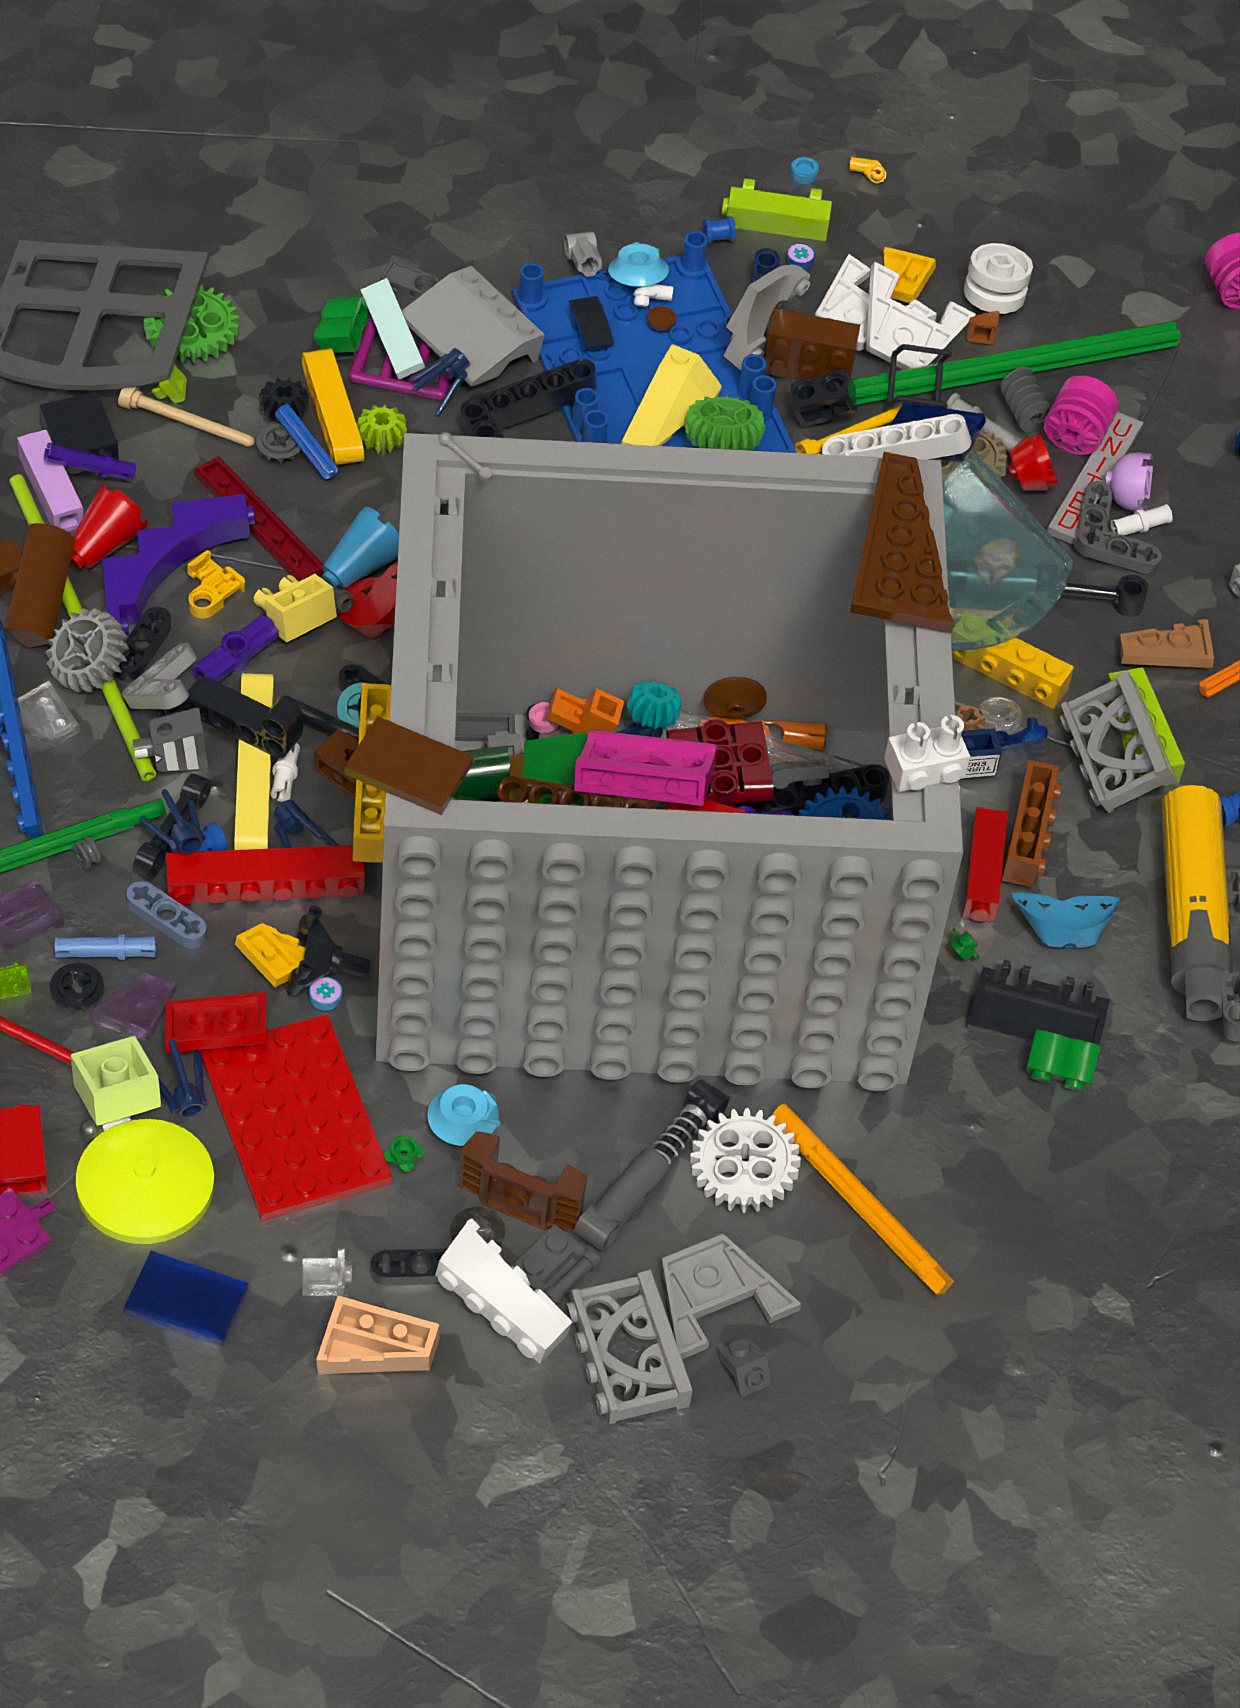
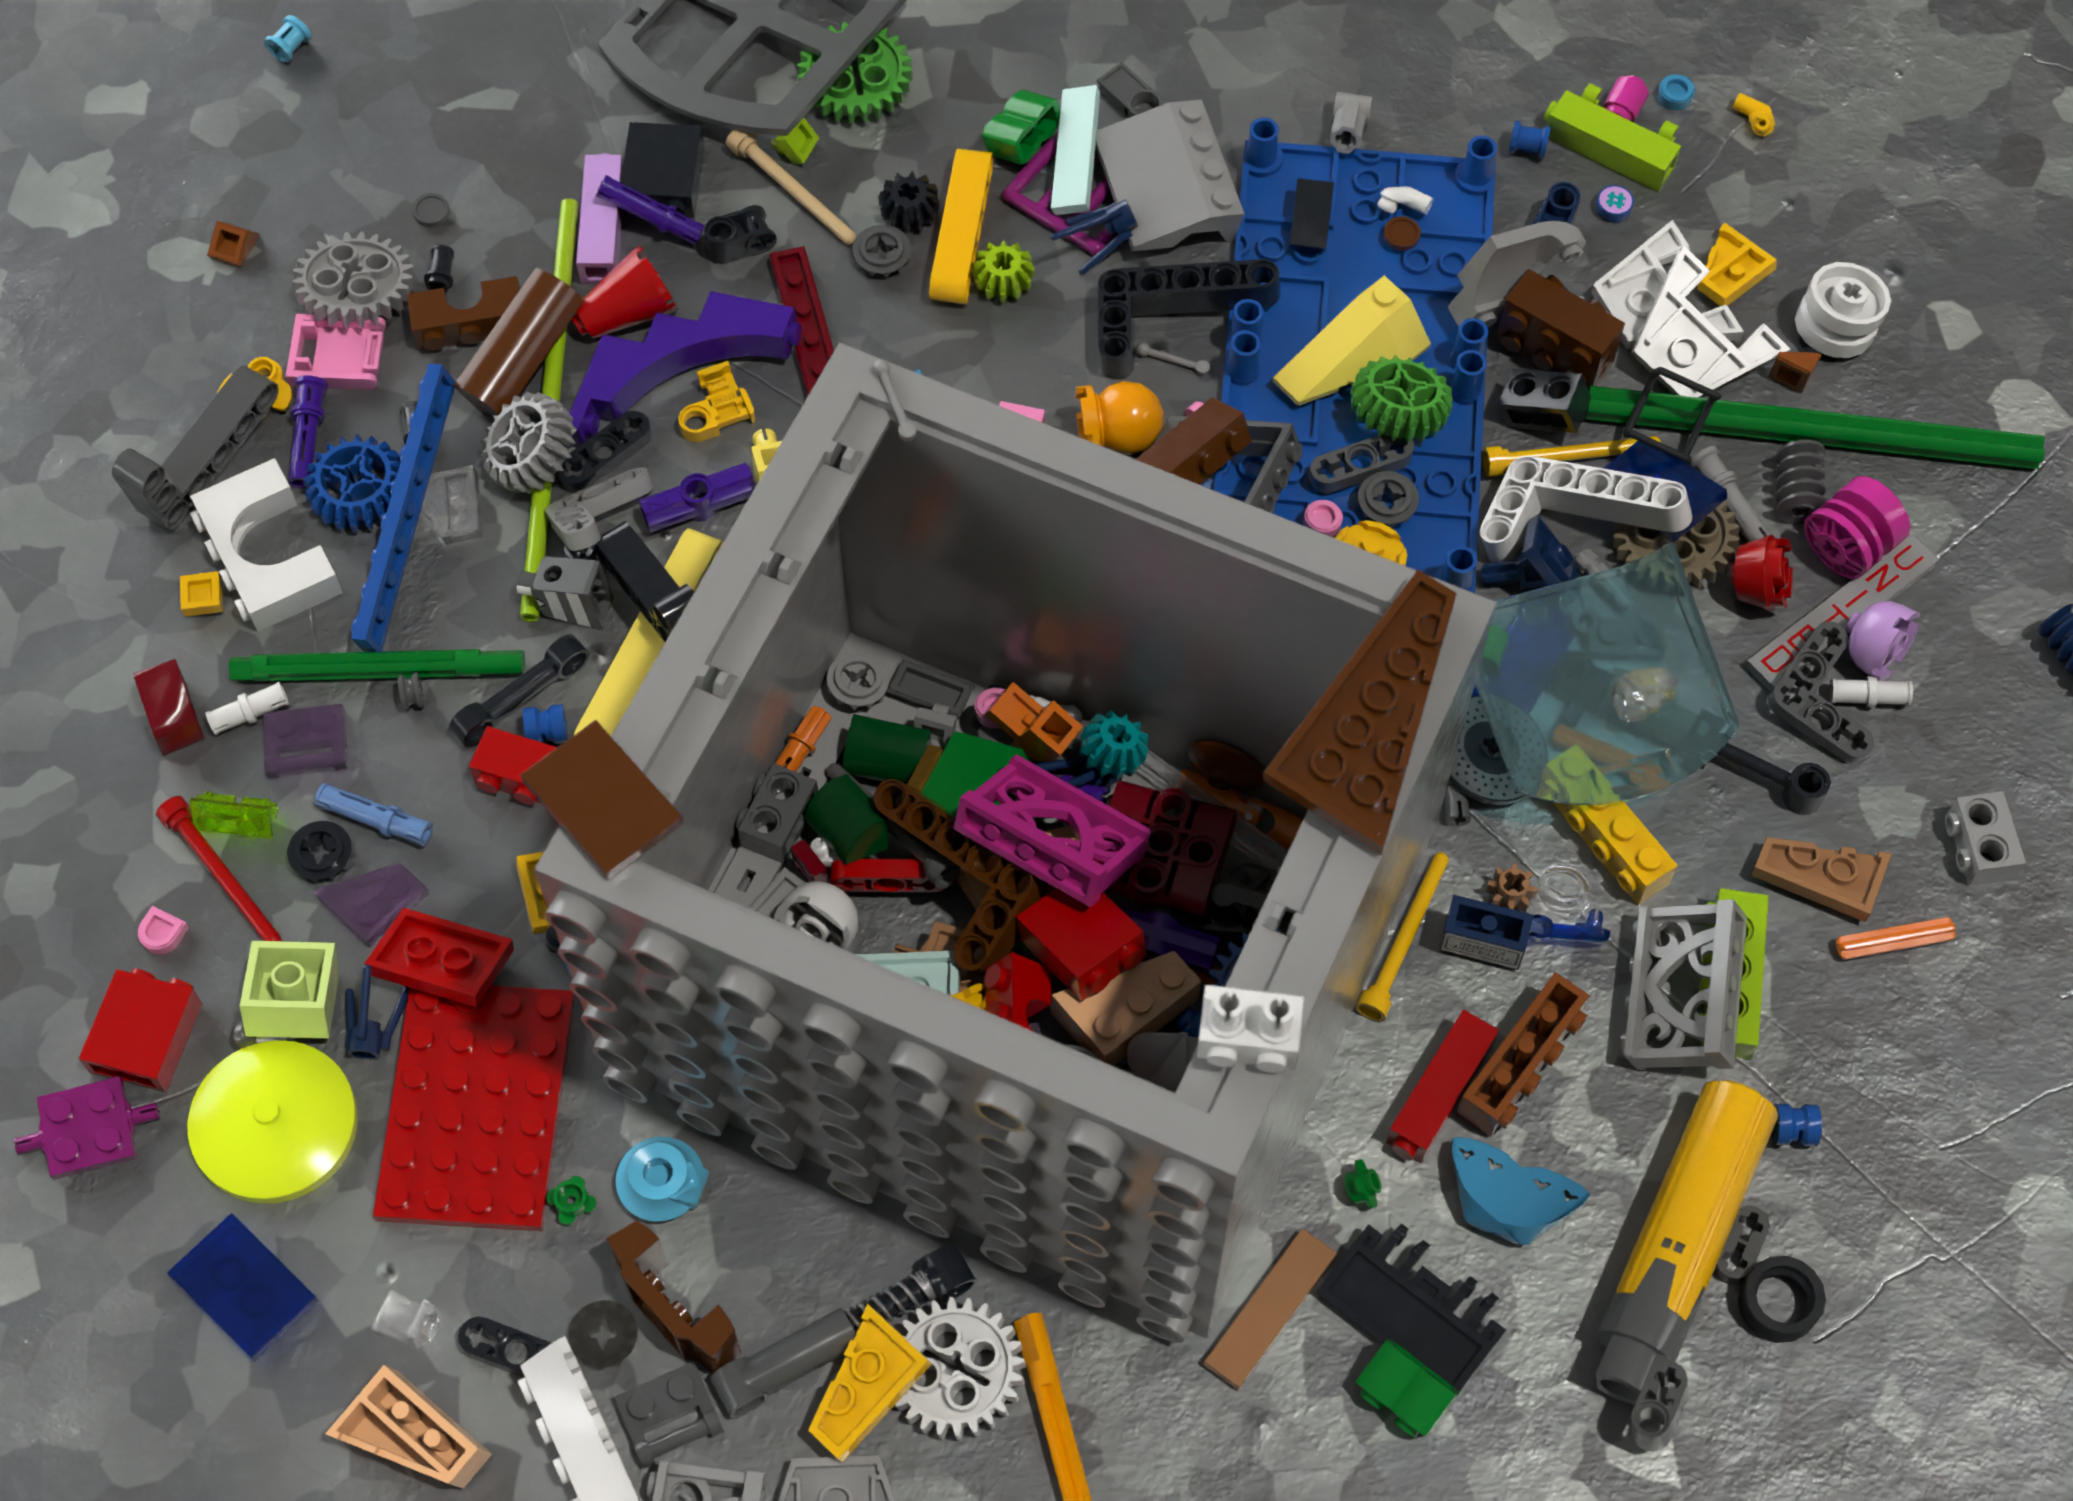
camera: 30 degrees right, 10 degrees up
sand blue beam [126,881,207,949] -> none
dark blue plant [139,789,206,855] -> none
blue axle [275,404,339,480] -> none
medium azure piece [608,242,669,287] -> none
none -> black piece [704,205,777,264]
none -> yellow wing [808,1304,932,1462]
none -> medium nougat tile [1204,1228,1337,1391]
none -> dark pink brick [1602,75,1649,122]

